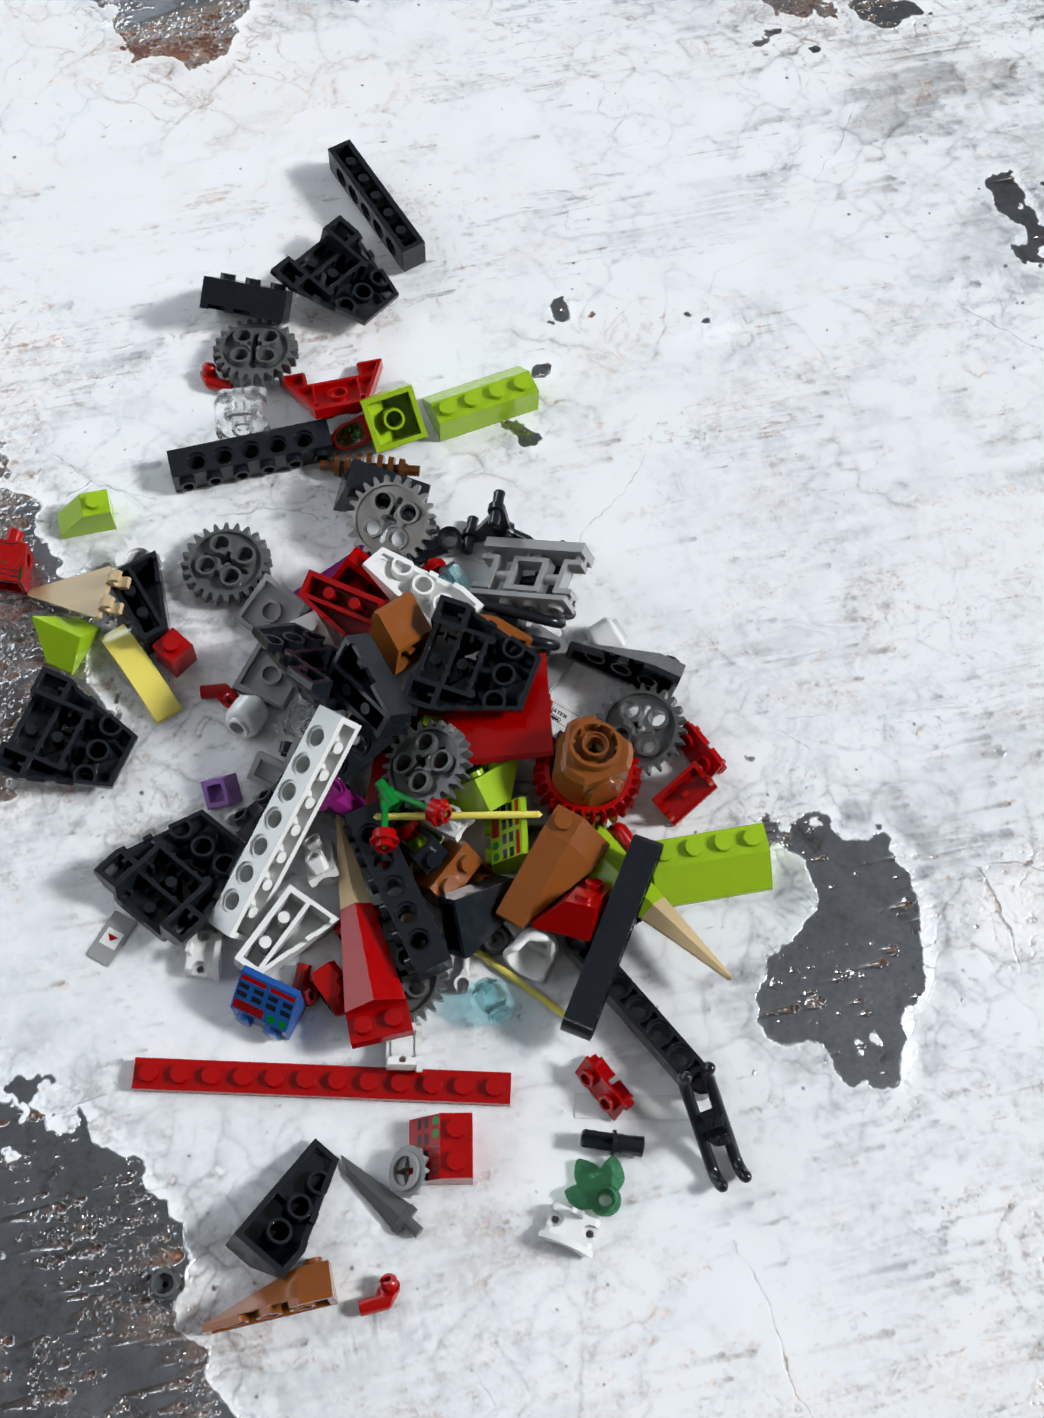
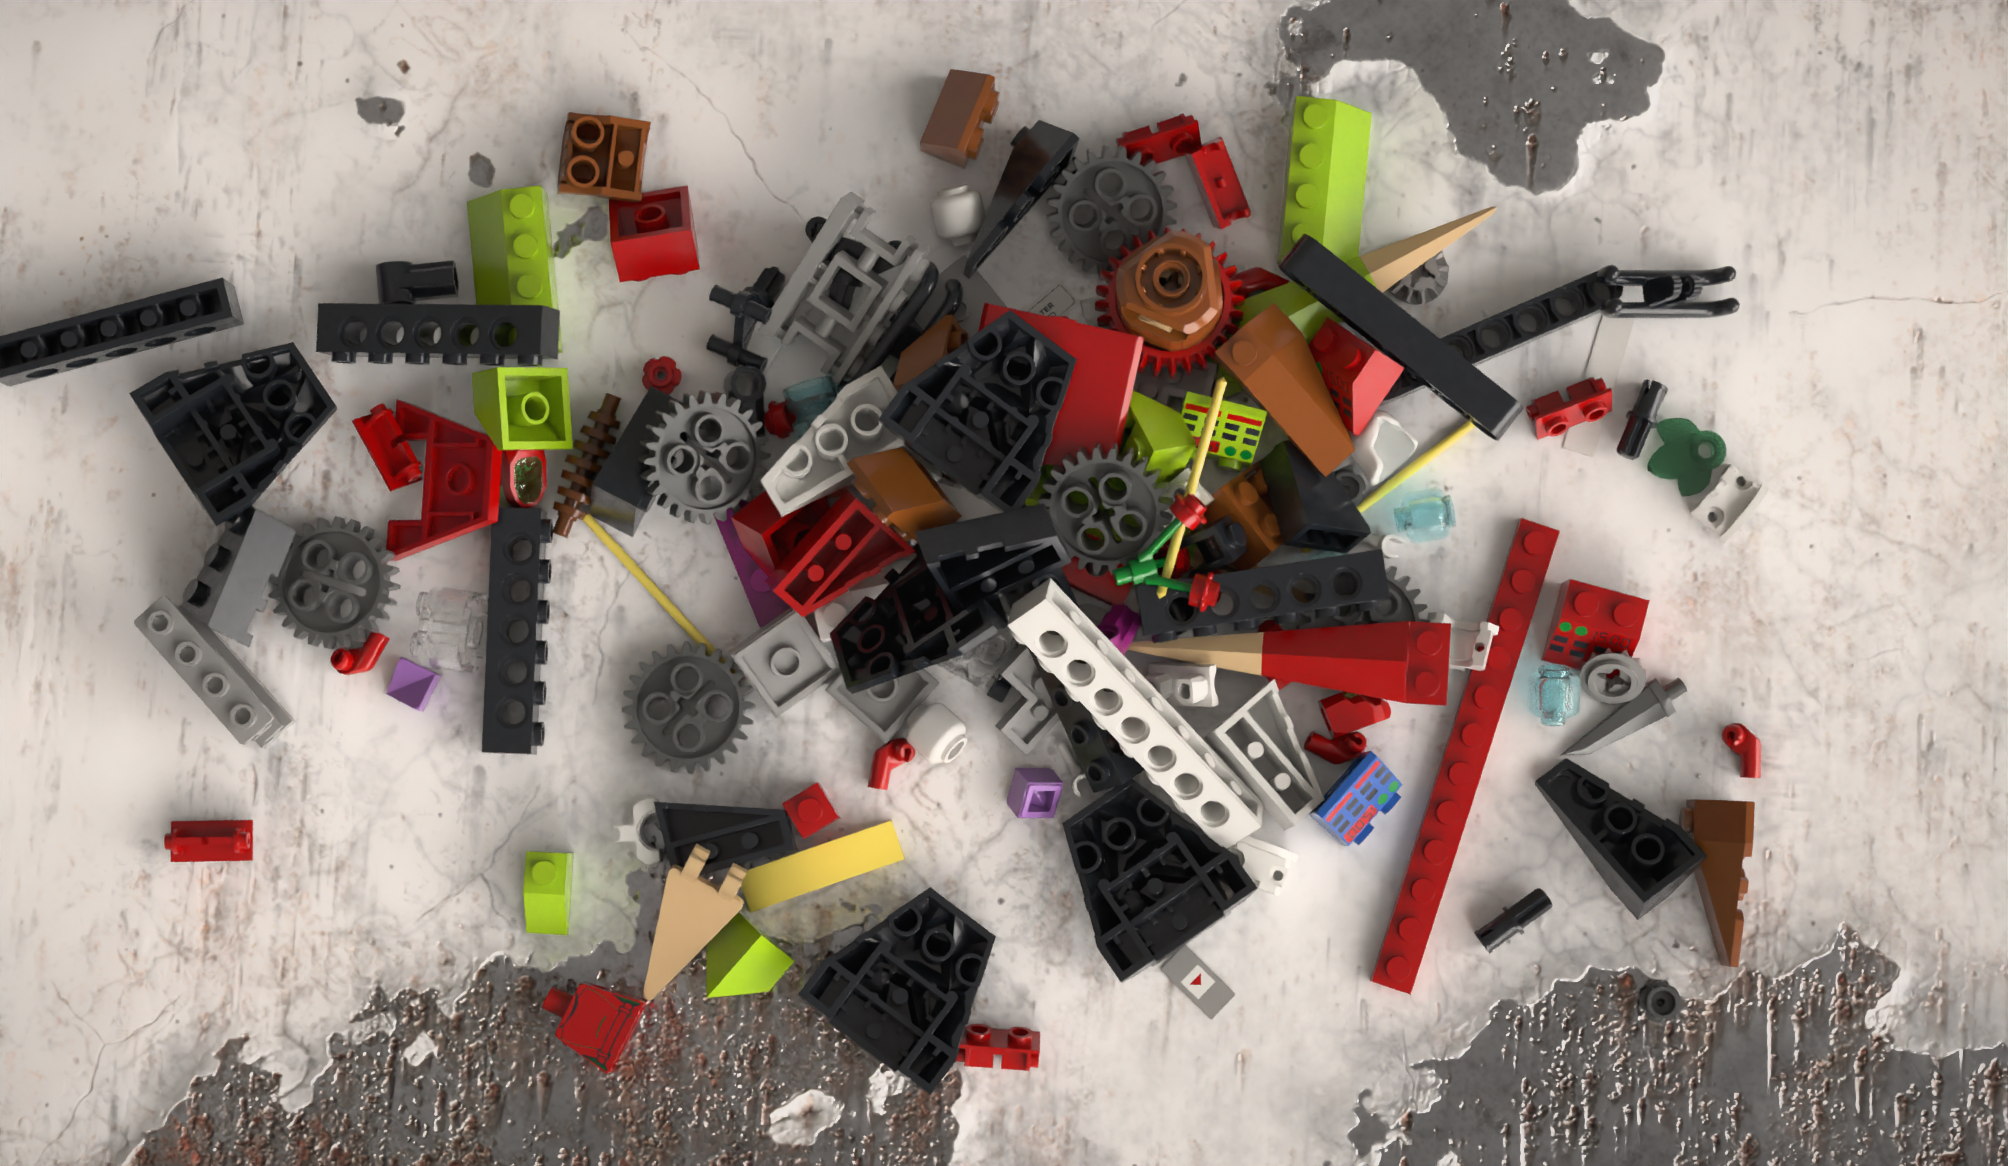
camera: 75 degrees left, 20 degrees up
none -> light grey fence [134,596,296,749]
none -> red hinge [164,820,253,862]
none -> black brick [316,303,560,367]
none -> red hinge [352,403,423,492]
none -> black piece [376,261,459,304]
none -> medium lavender slope [386,657,442,712]
none -> dark orange slope [557,112,651,203]
none -> light yellow axle [583,513,736,674]
none -> red slope [609,185,700,282]
none -> red plate [642,356,682,395]
none -> dark orange slope [920,69,1000,169]
none -> red hinge [956,1023,1040,1071]
none -> light grey gear [1389,251,1449,305]
none -> black axle [1474,888,1553,954]
none -> clear light blue head [1527,664,1581,726]

